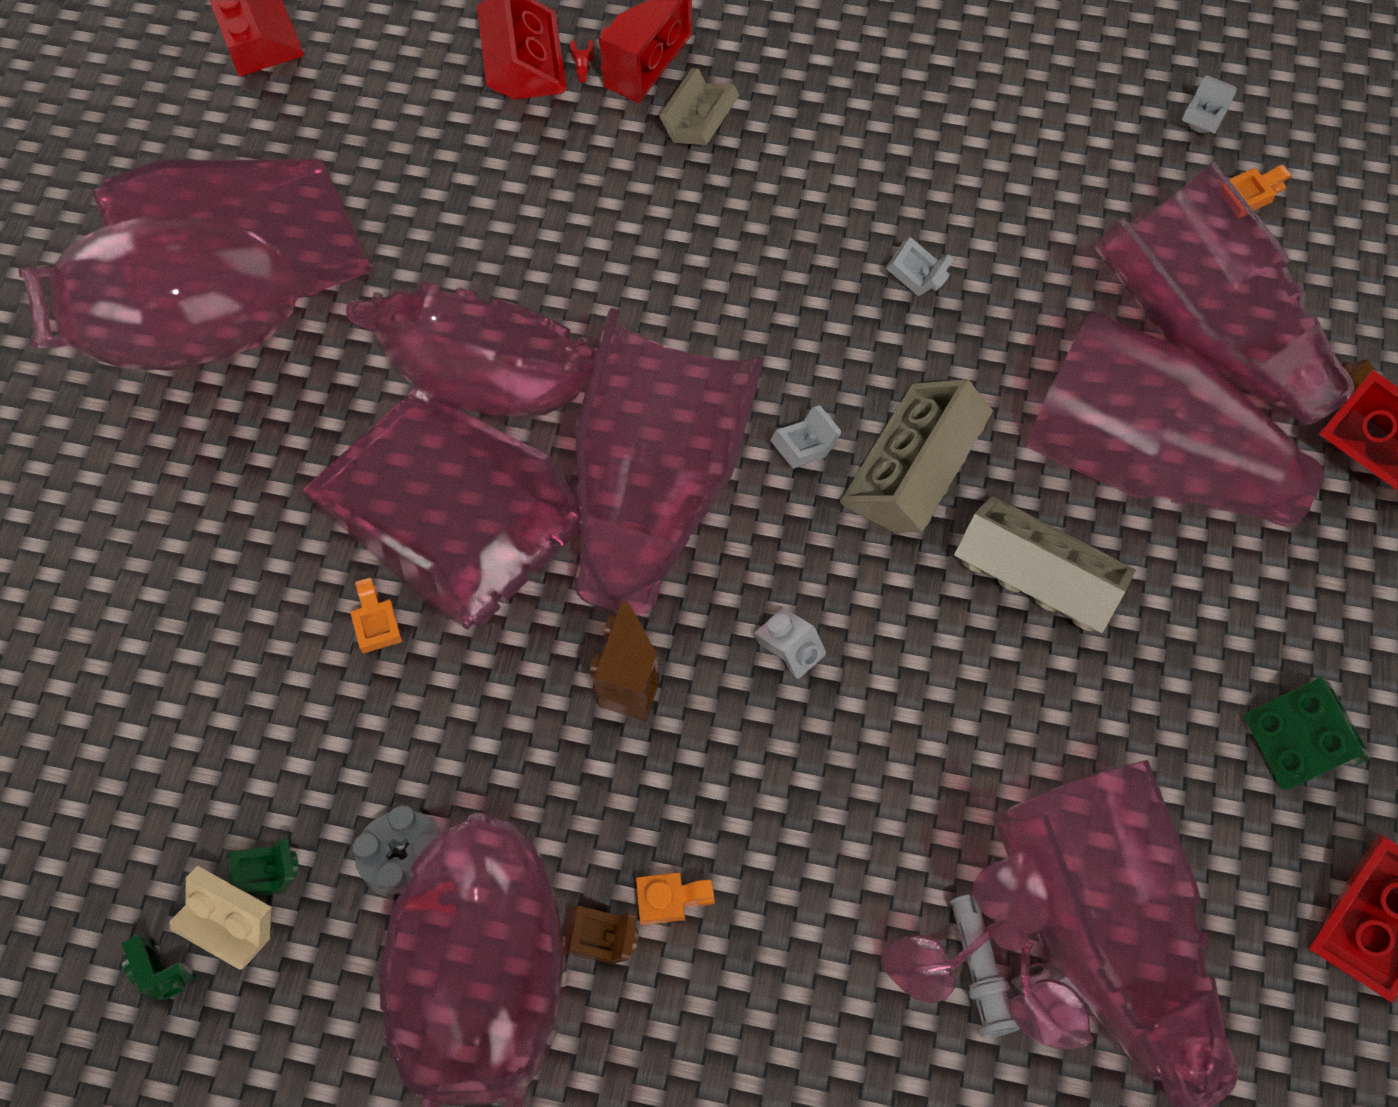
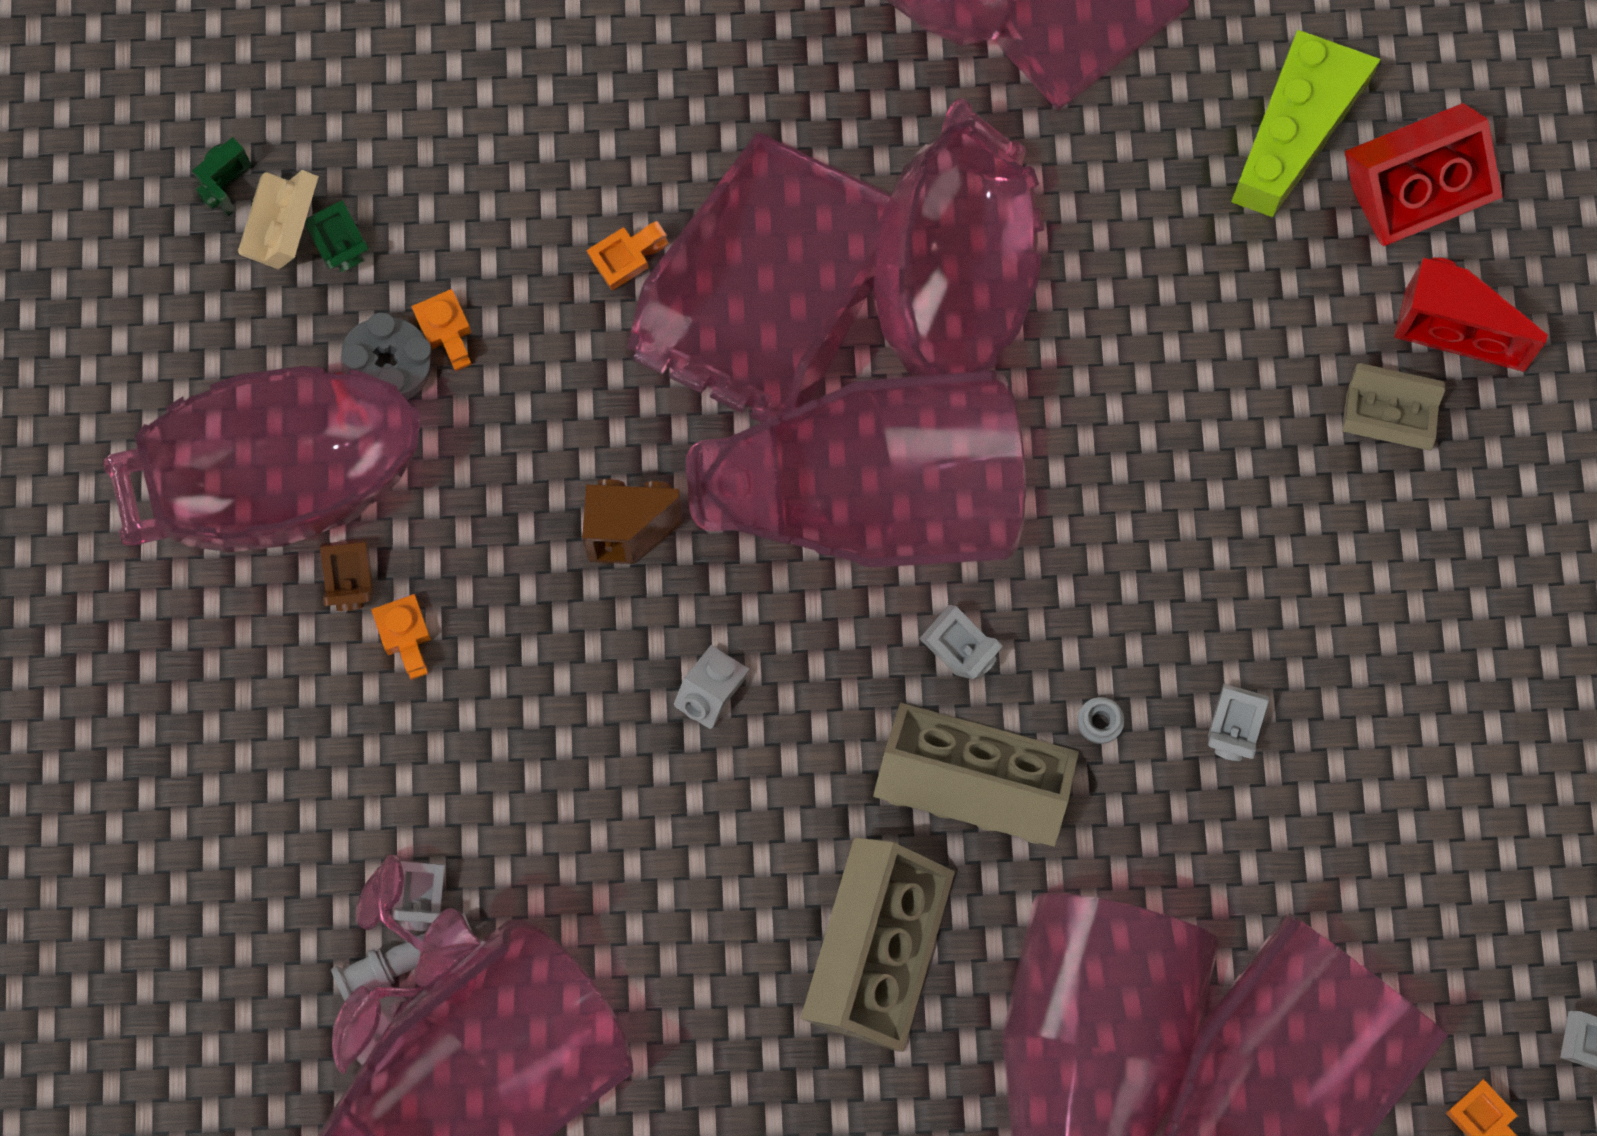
camera: 75 degrees right, 10 degrees up
red piece [570,40,595,82] -> none
none -> light grey bracket [391,860,445,931]
none -> orange plate [411,289,472,372]
none -> light grey plate [1077,697,1124,744]
none -> lime wedge [1231,29,1381,217]

